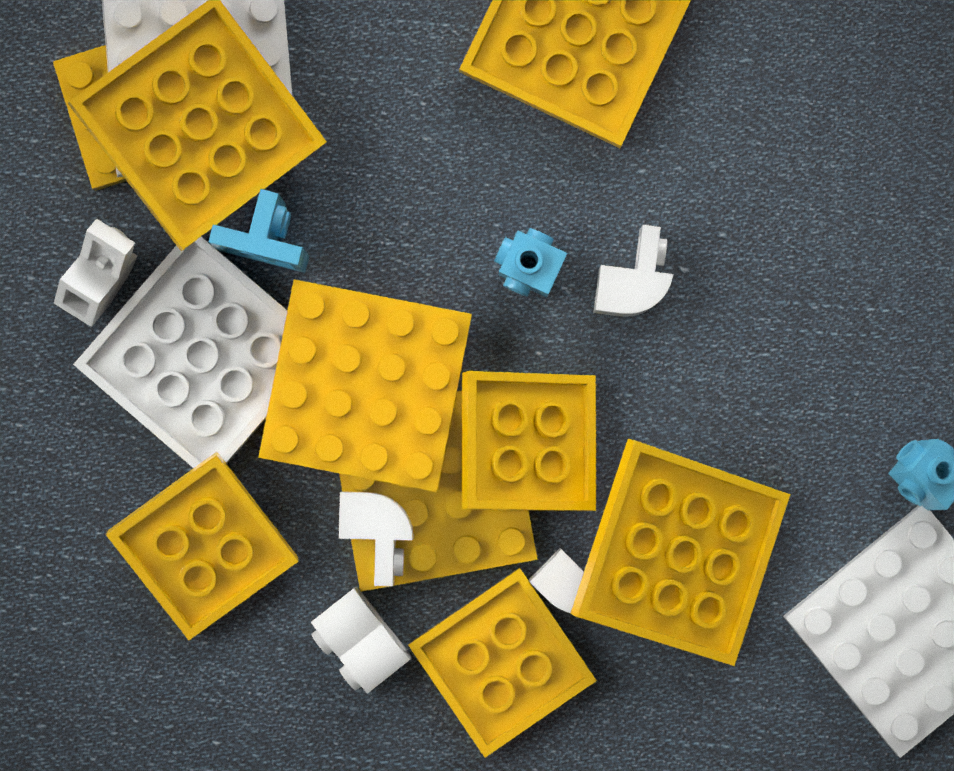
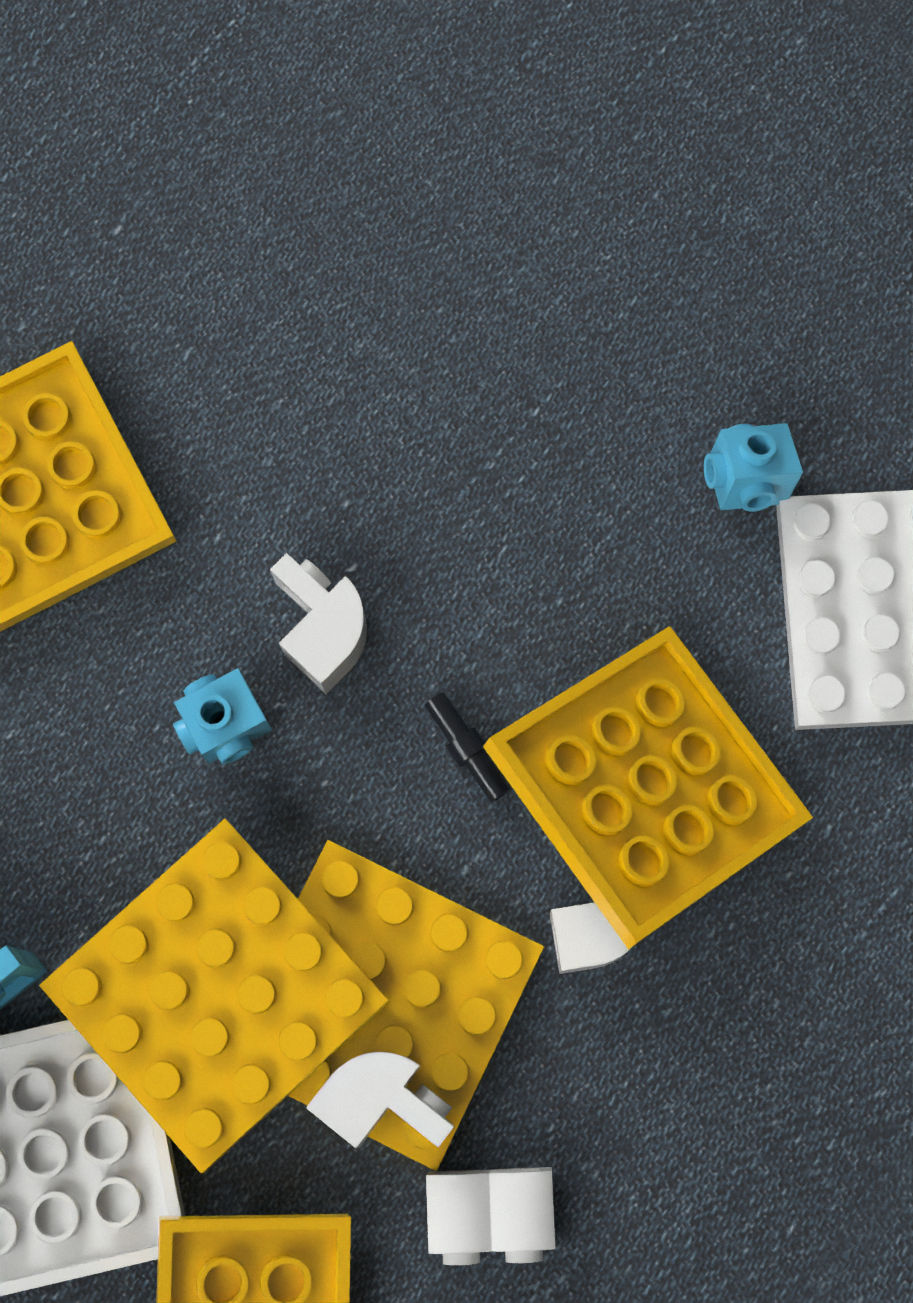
camera: 50 degrees left, 10 degrees down
yellow plate [408,568,597,758] -> none
yellow plate [462,371,596,511] -> none
none -> black bar [424,692,511,803]

